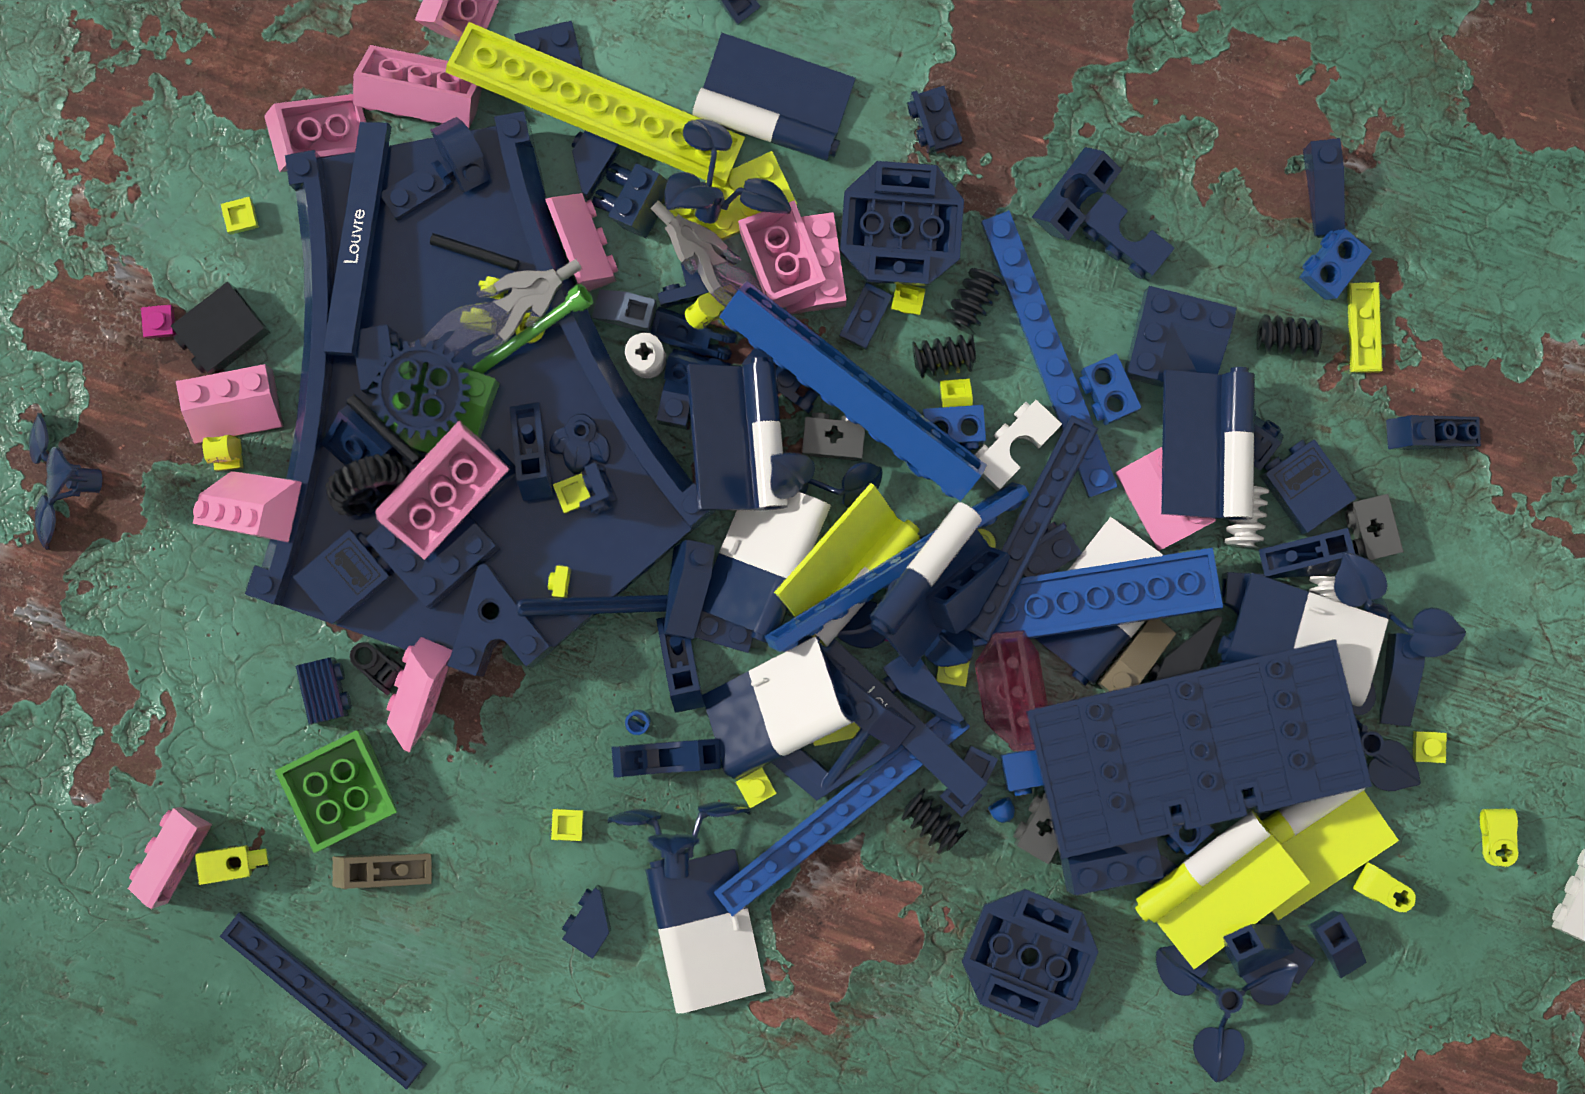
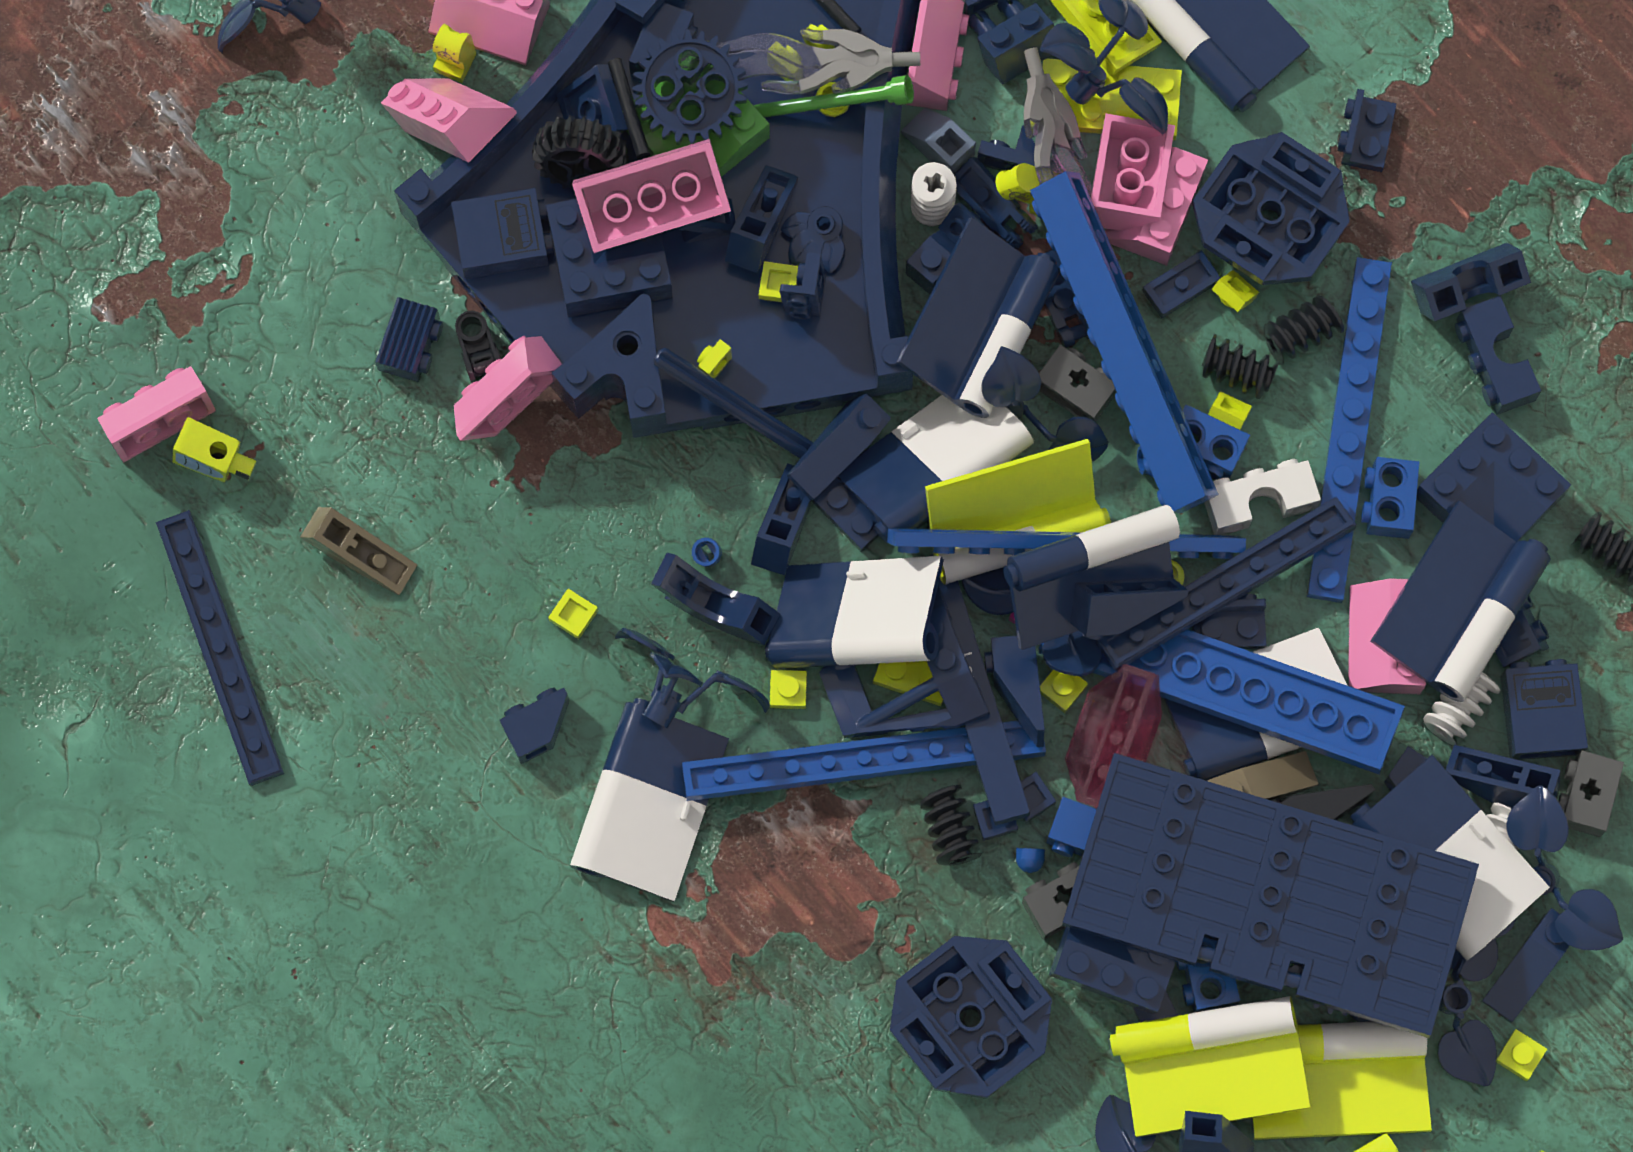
camera: 30 degrees right, 10 degrees down
bright green slope [275,729,397,853] -> none

